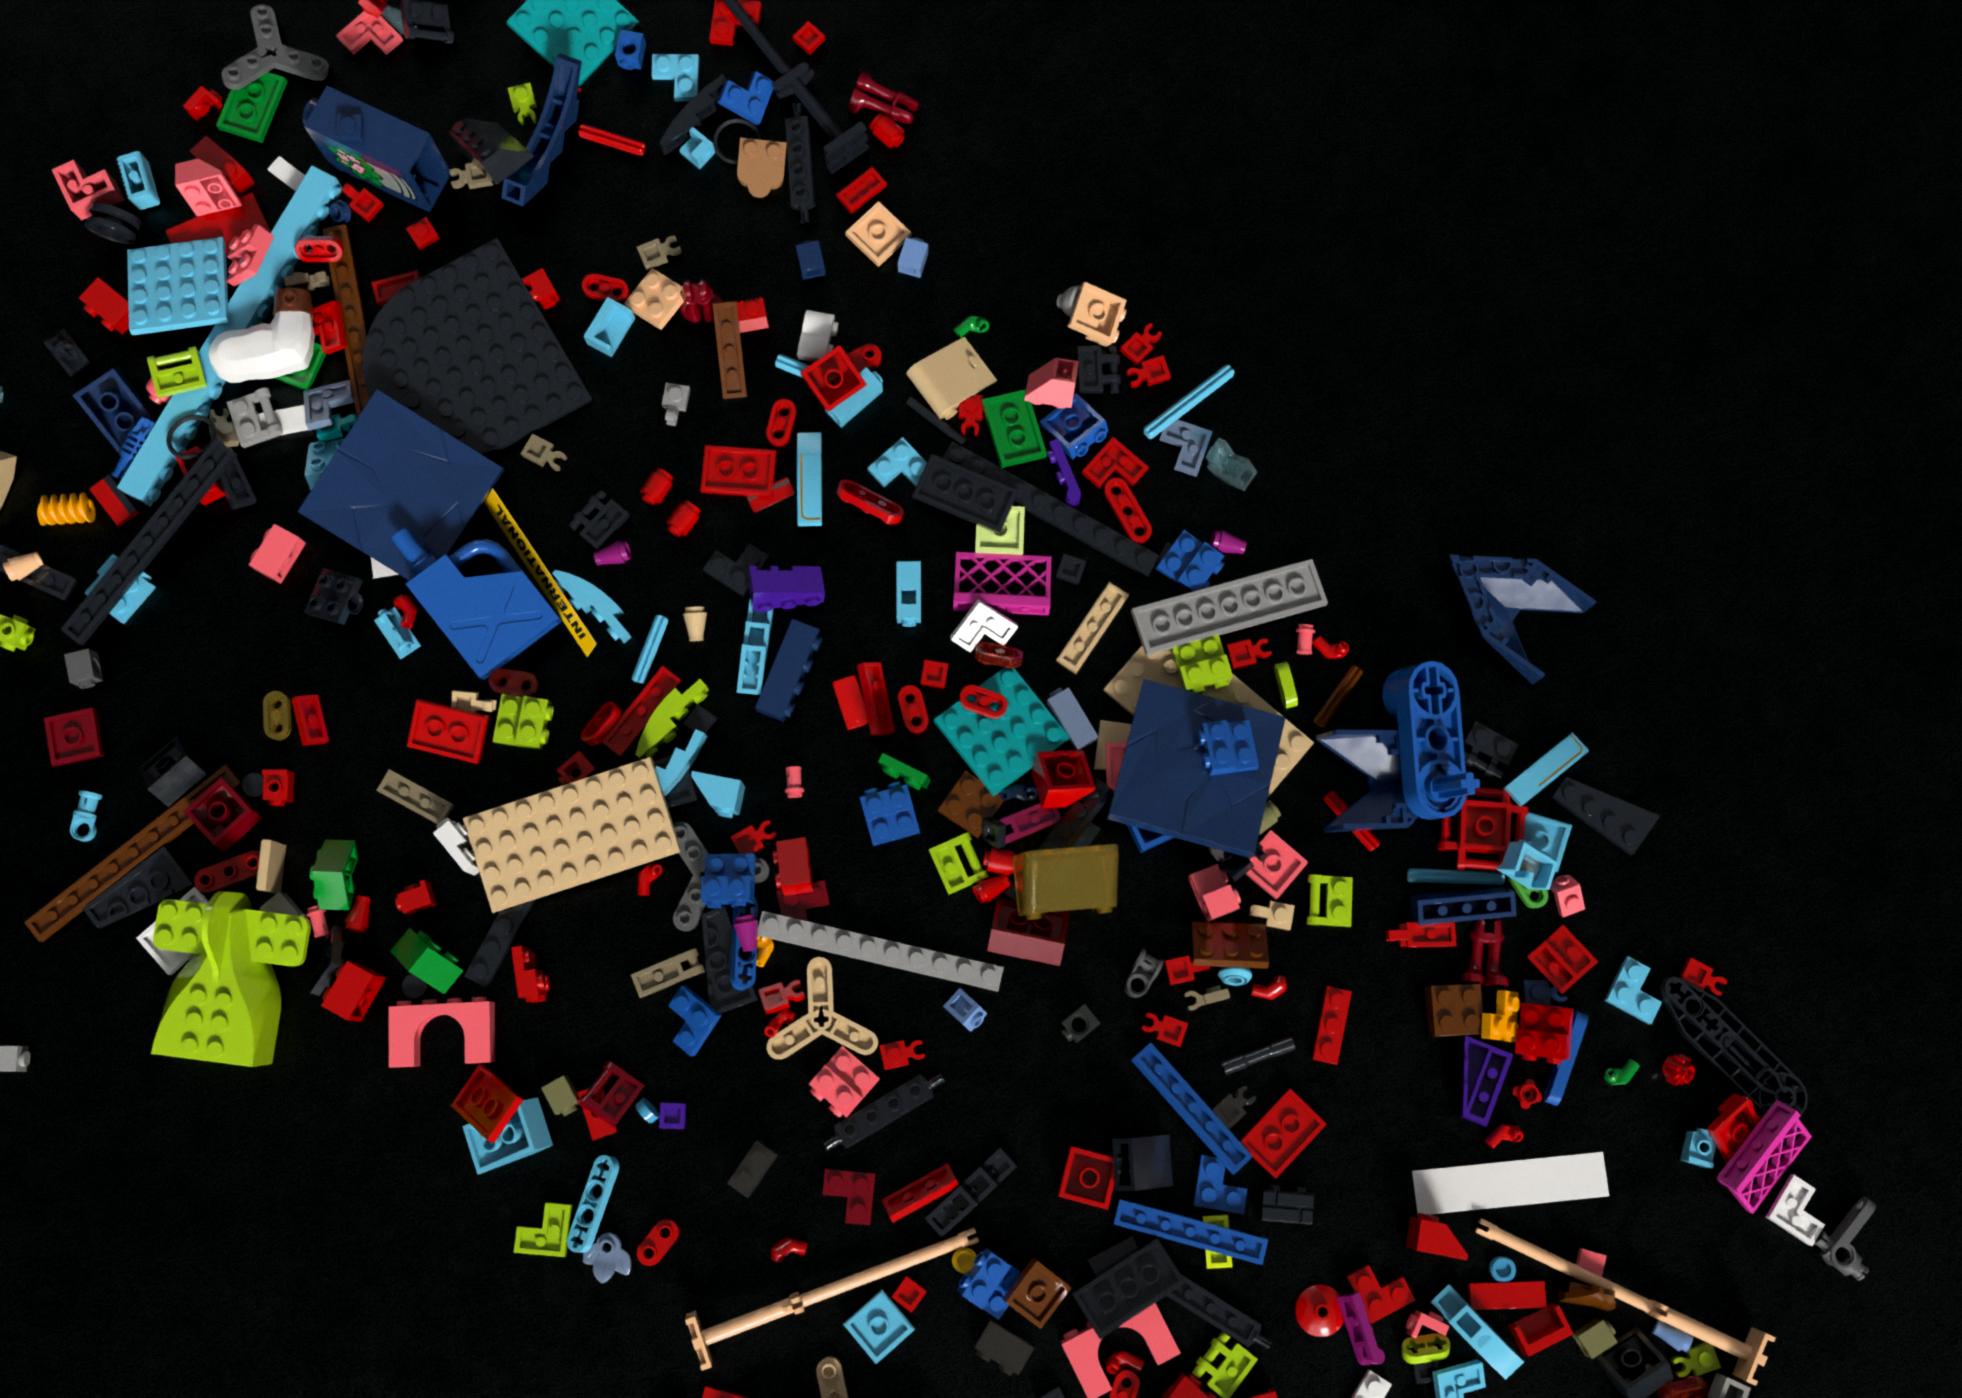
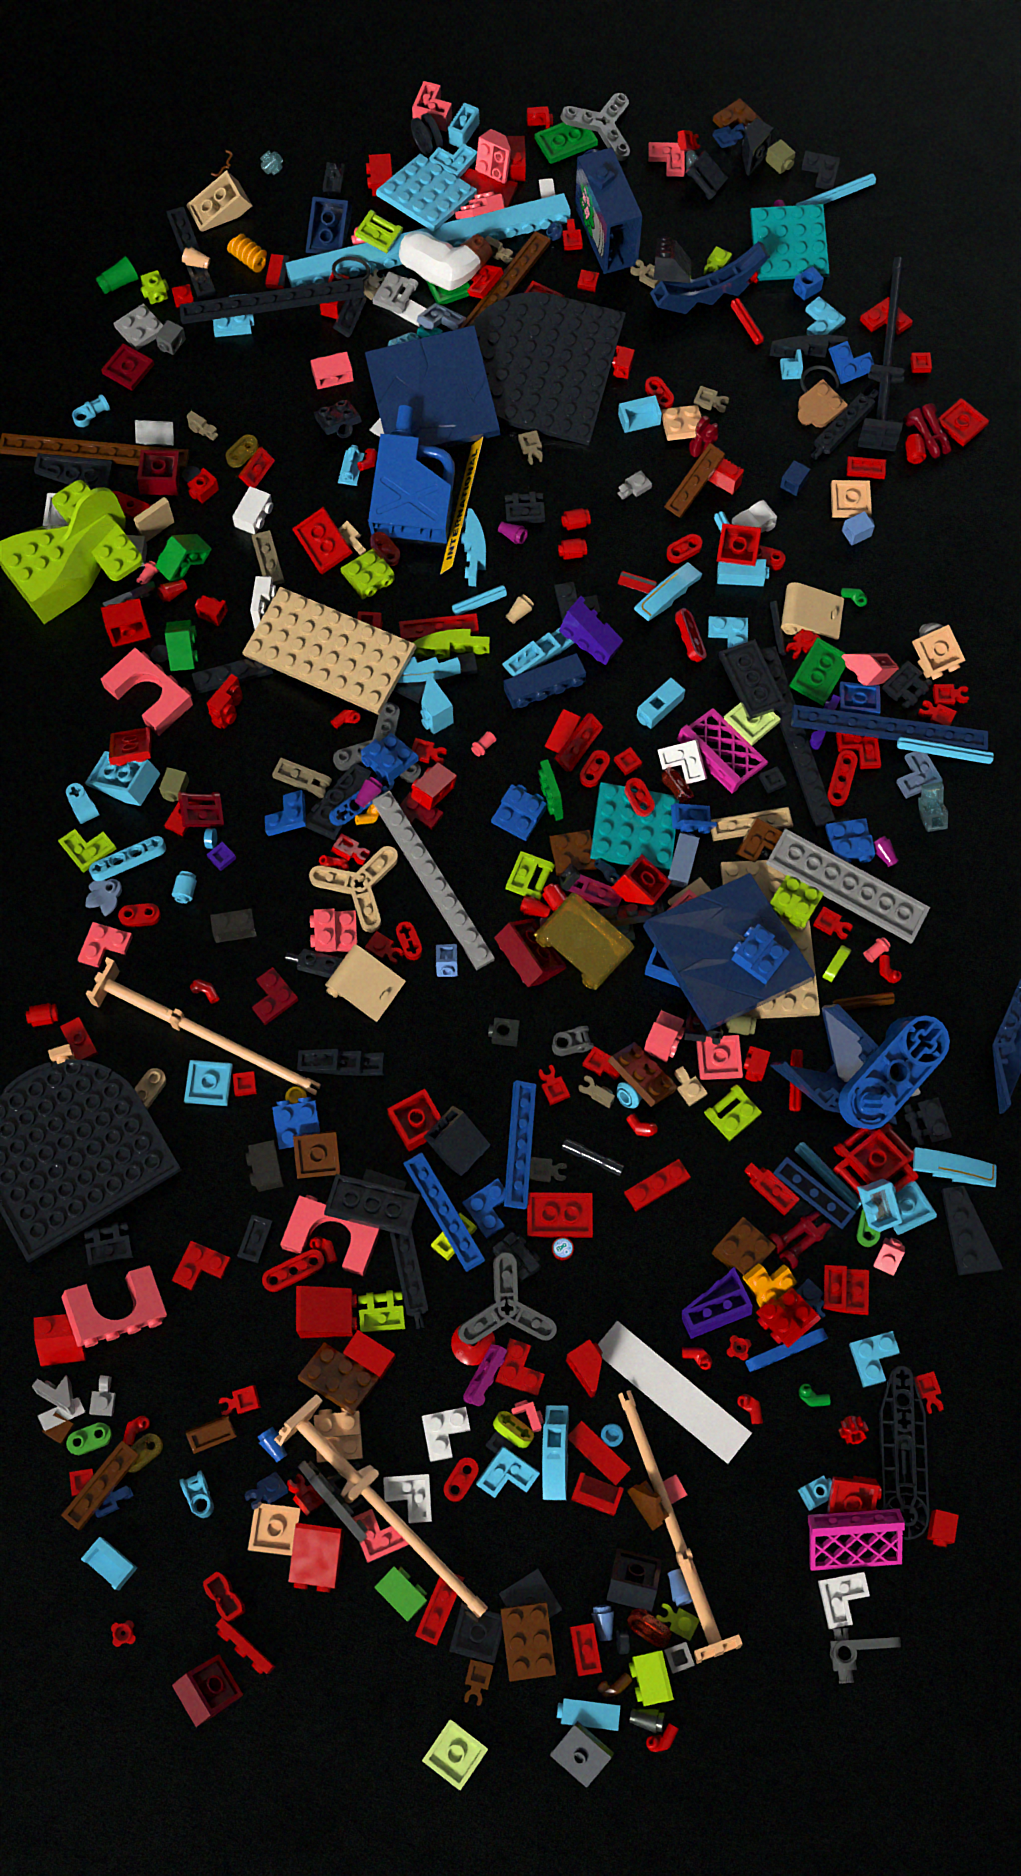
camera: 50 degrees right, 10 degrees down
blue hinge [111,416,155,480] -> none
red plate [295,236,345,262] -> none
red plate [581,701,621,746] -> none
red tile [700,445,777,498] -> none
red plate [882,1163,960,1223] -> none
olive brick [1572,1317,1618,1359] -> none
none -> medium azure piece [66,783,99,824]
none -> coral plate [78,922,133,968]
none -> light grey plate [114,303,163,351]
none -> red plate [172,284,194,307]
none -> medium azure brick [172,871,197,903]
none -> dark tan plate [187,411,218,441]
none -> white brick [232,486,273,534]
none -> tan door [325,944,406,1022]
none -> red beam [396,921,422,960]
none -> medium azure plate [428,144,477,178]
none -> dark grey piece [458,1252,557,1344]
none -> tile [552,1237,574,1260]
none -> blue bracket [671,803,717,834]
none -> reddish brown plate [736,818,783,862]
none -> red arm [737,1394,763,1424]
none -> red brick [743,1046,770,1082]
none -> dark blue plate [791,705,988,751]
none -> red brick [927,1510,959,1547]
none -> red plate [938,398,989,446]

